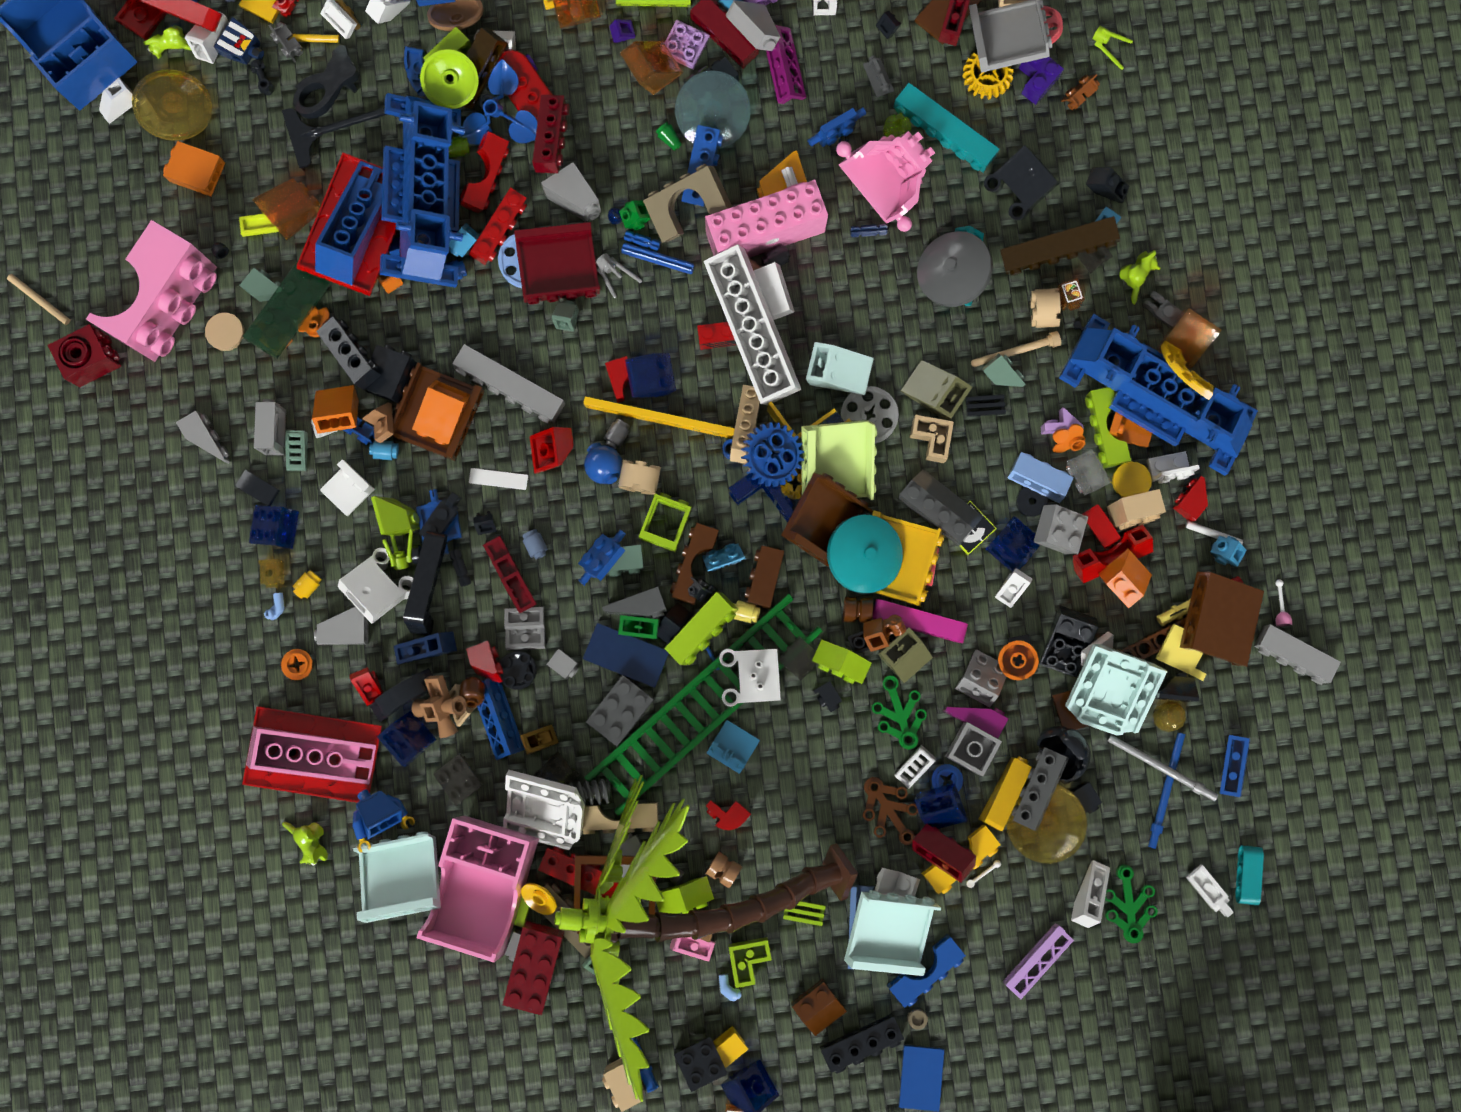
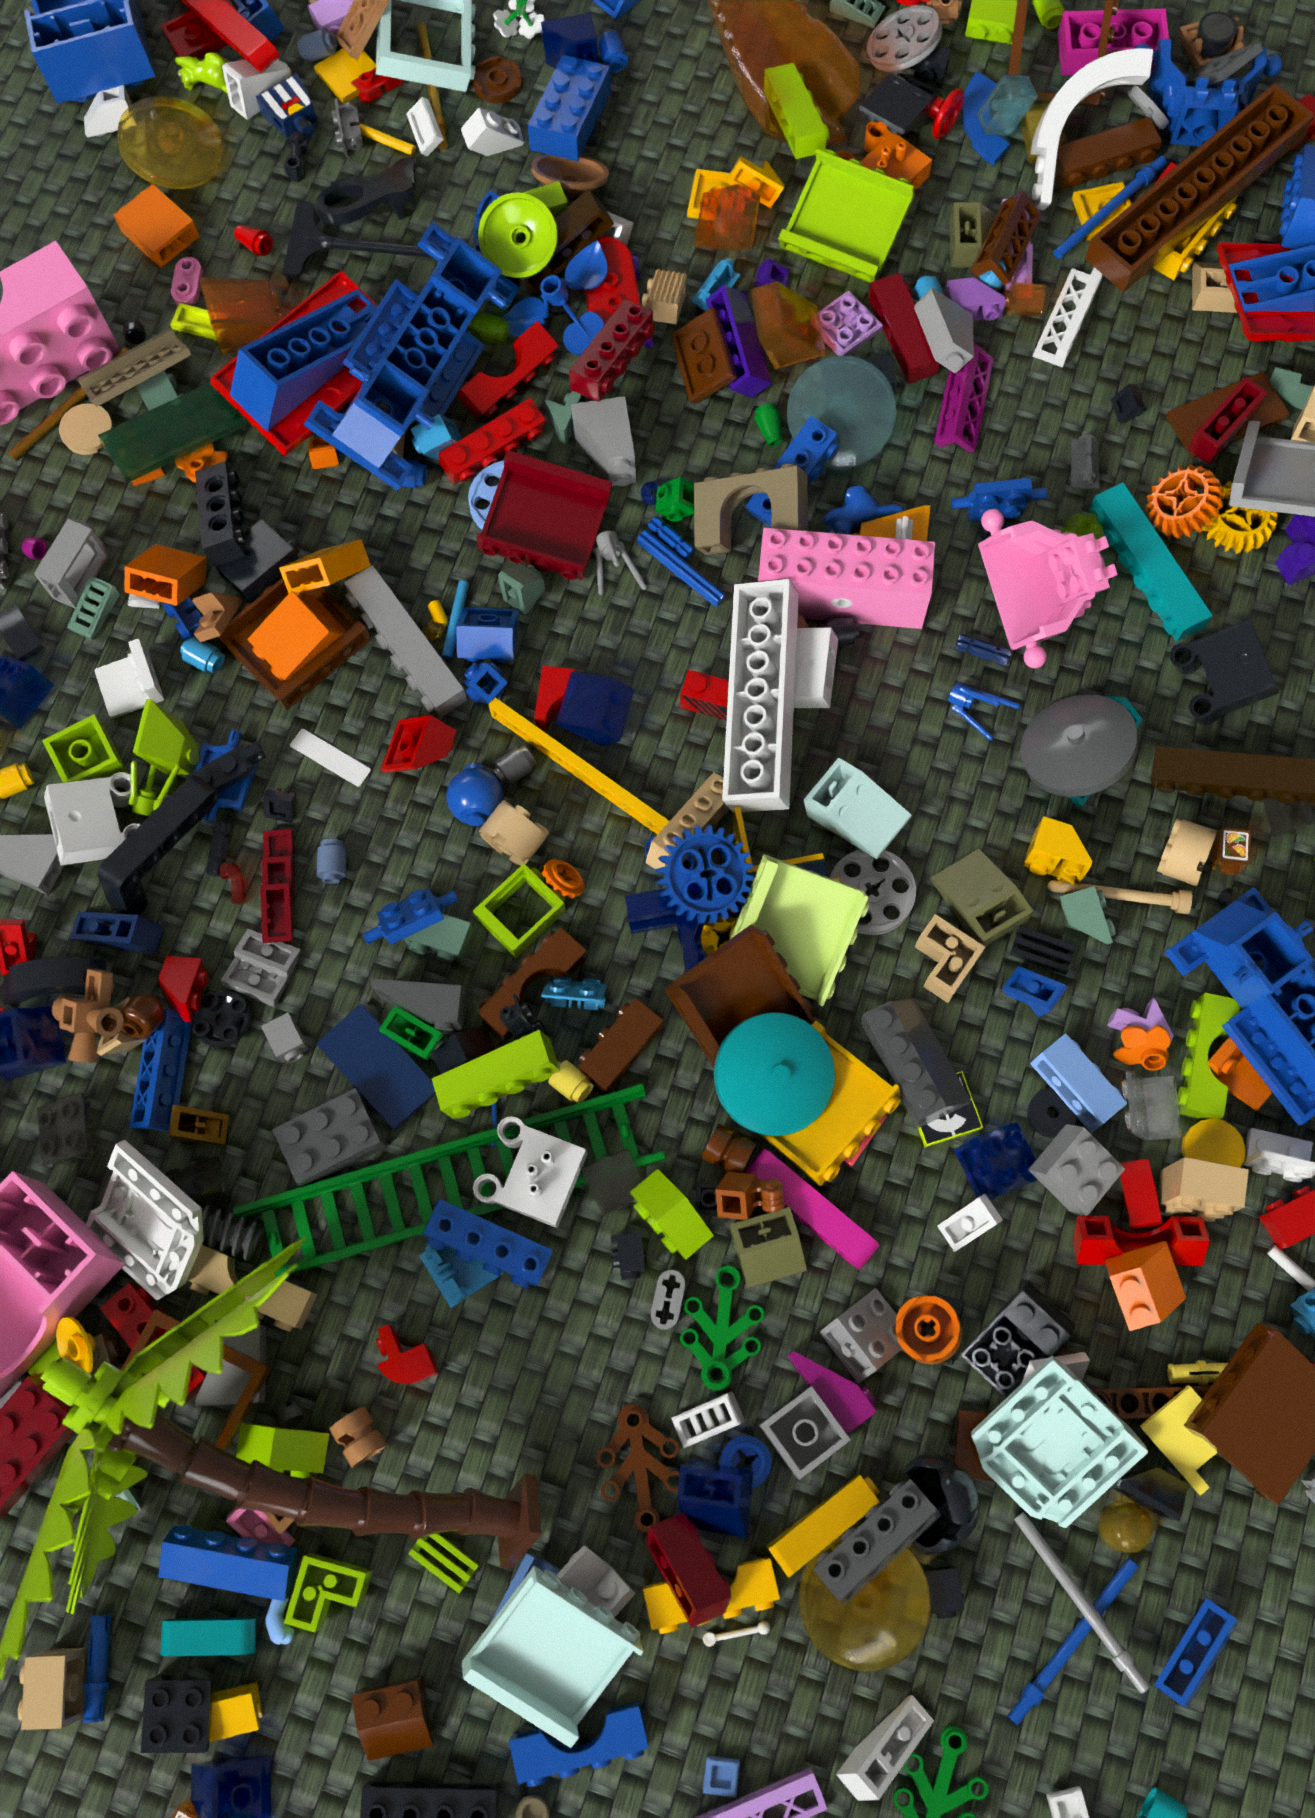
camera: 30 degrees right, 10 degrees down
none -> pearl gold bar [8,347,129,461]
none -> magenta hinge [21,537,47,560]
none -> lime brick [42,714,128,783]
none -> dark tan fence [77,328,192,407]
none -> blue brick [158,1525,298,1601]
none -> teal beam [160,1617,257,1656]
none -> bright pink plate [171,257,204,306]
none -> clear red arm [220,862,246,904]
none -> red cone [234,225,273,256]
none -> light orange brick [279,539,371,593]
none -> blue brick [421,1199,553,1289]
none -> arm [422,600,448,640]
none -> dark azure bar [441,580,469,660]
none -> blue slope [456,607,519,663]
none -> blue brick [462,662,508,703]
none -> orange gear [542,859,585,899]
none -> sand green slope [545,391,587,446]
none -> tan brick [642,269,687,325]
none -> light grey beam [651,1270,685,1330]
none -> reddish brown tile [671,307,737,405]
none -> dark azure hinge [691,258,741,311]
none -> medium blue tile [703,1755,740,1798]
none -> dark purple brick [706,285,772,398]
none -> blue animal [822,485,903,535]
none -> blue plant [948,681,1020,741]
none -> blue slope [1002,966,1067,1017]
none -> yellow slope [1023,816,1093,884]
none -> orange gear [1146,464,1224,539]

